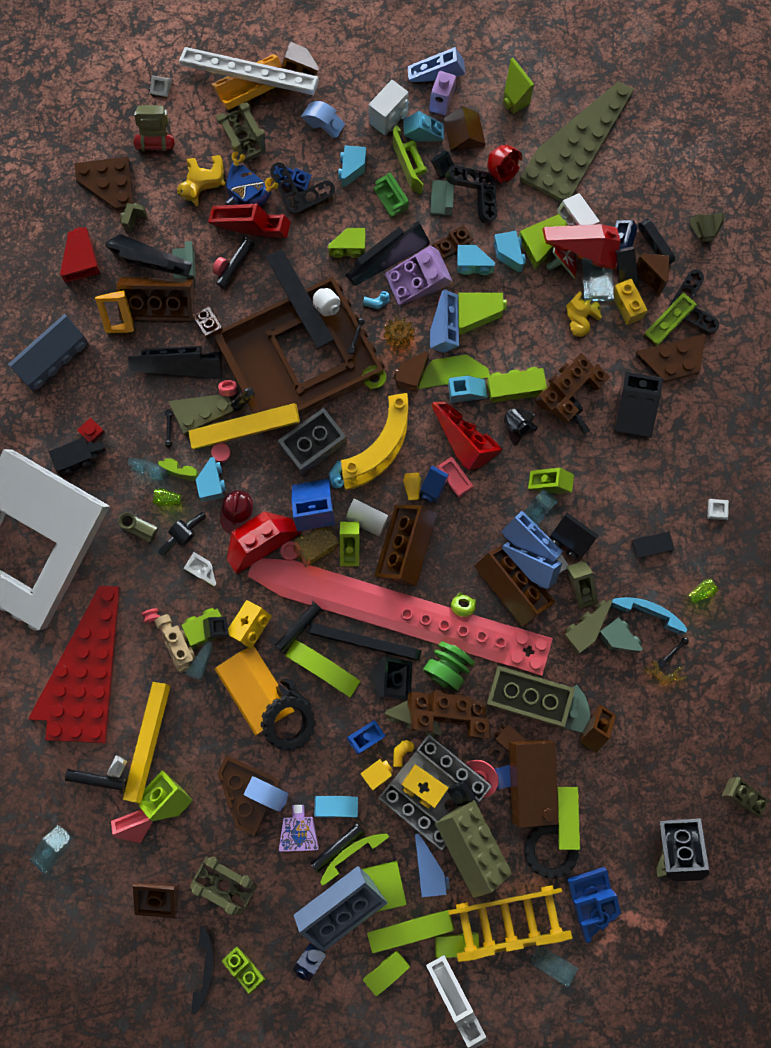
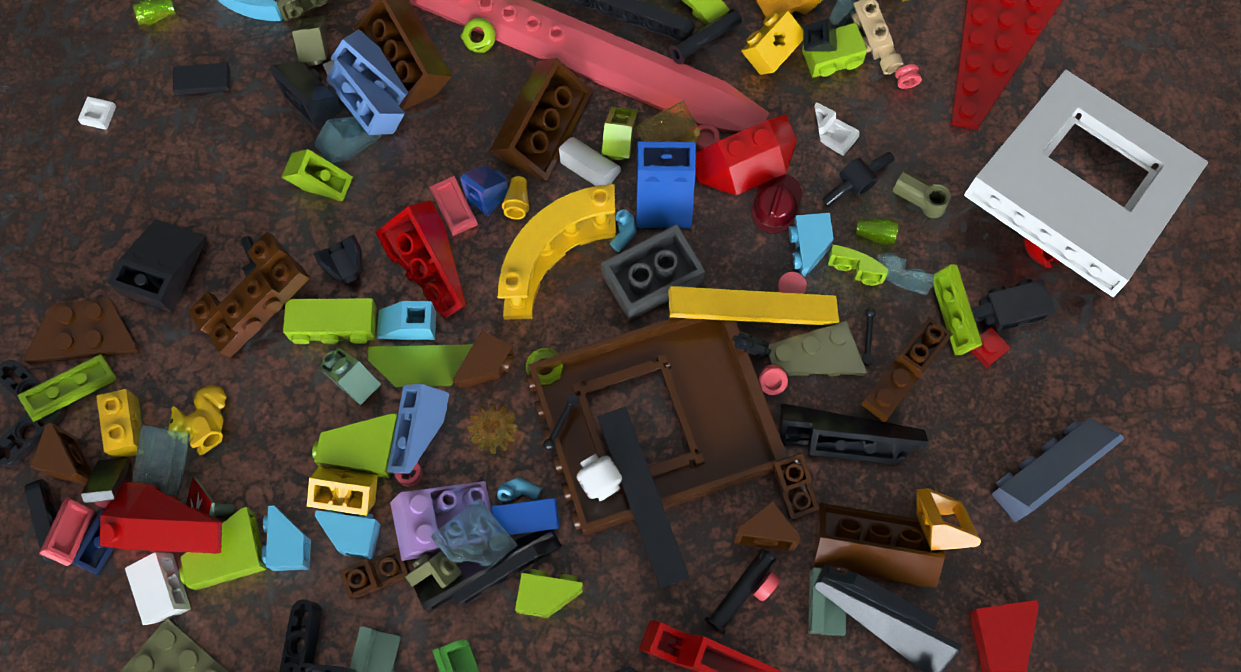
camera: 170 degrees left, 5 degrees down
none -> coral tile [39,497,95,566]
none -> yellow brick [307,466,378,516]
none -> sand green slope [318,347,381,405]
none -> olive bracket [405,548,461,588]
none -> clear light blue plate [431,499,517,567]
none -> blue slope [492,498,560,536]
none -> reddish brown slope [733,501,801,552]
none -> reddish brown slope [861,317,953,422]
none -> lime tile [930,264,983,355]

